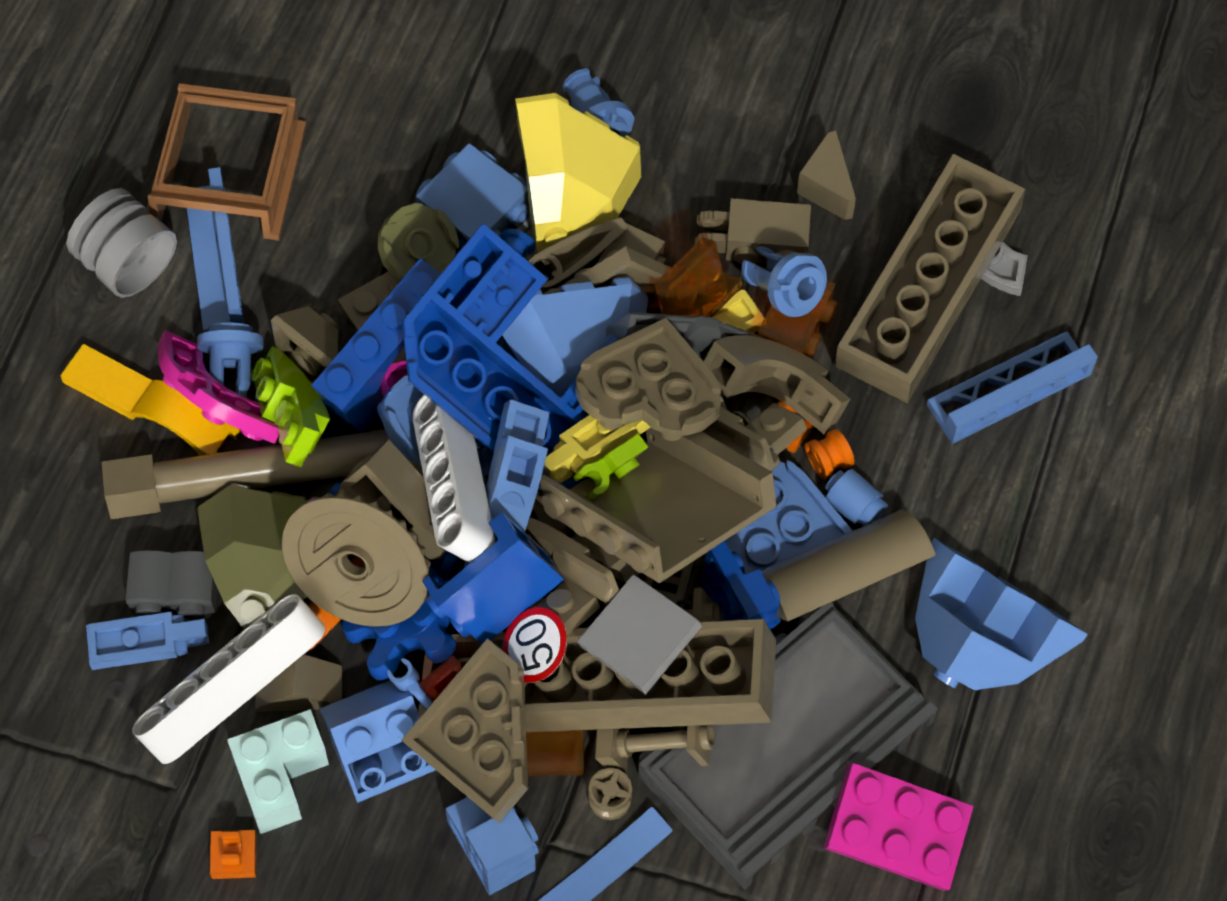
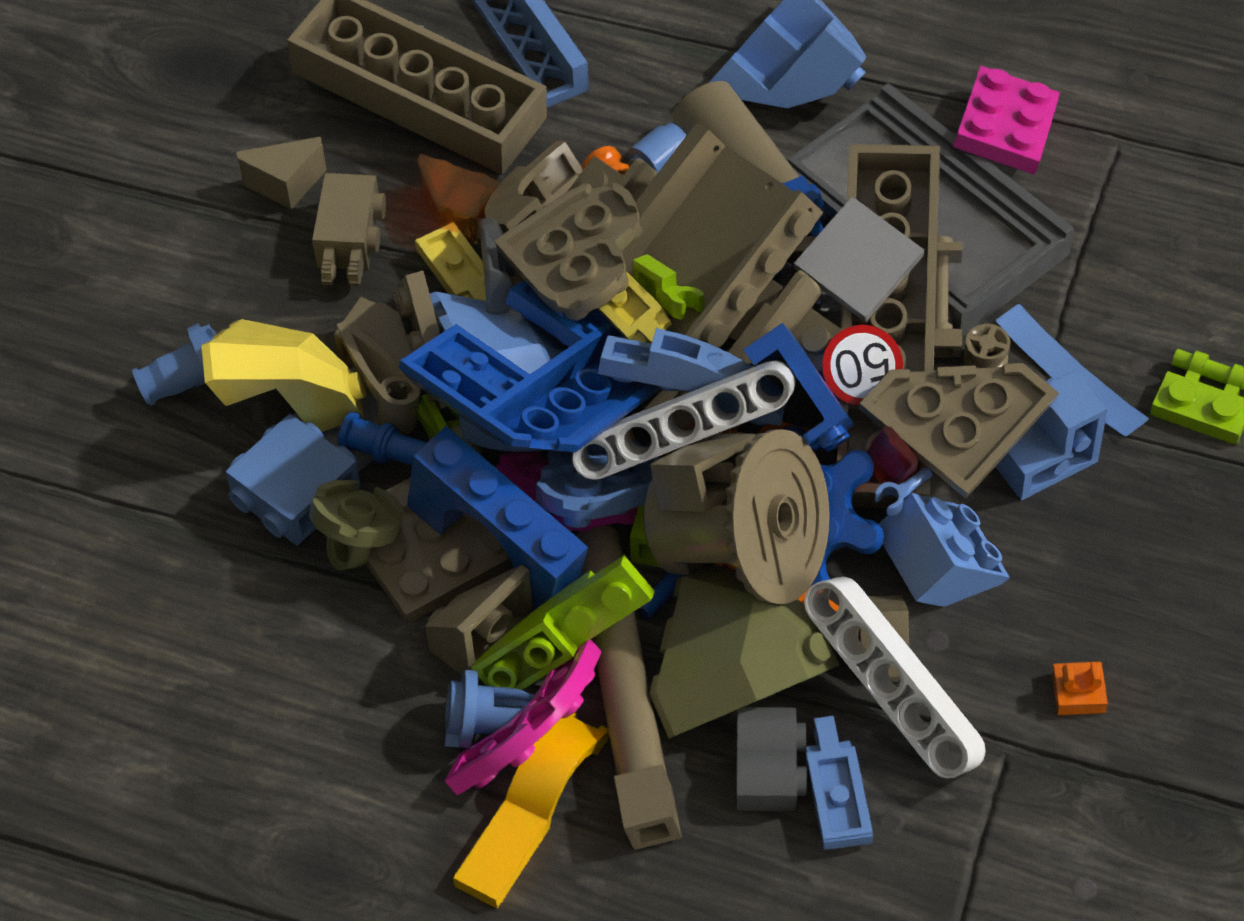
camera: 85 degrees left, 10 degrees down
light grey wheel [66,188,177,298] -> none
medium nougat piece [147,83,307,241] -> none
medium blue fence [187,167,244,332] -> none
light aqua brick [227,709,329,834] -> none
clear orange bracket [654,238,742,317] -> none
medium blue piece [742,246,827,317] -> none

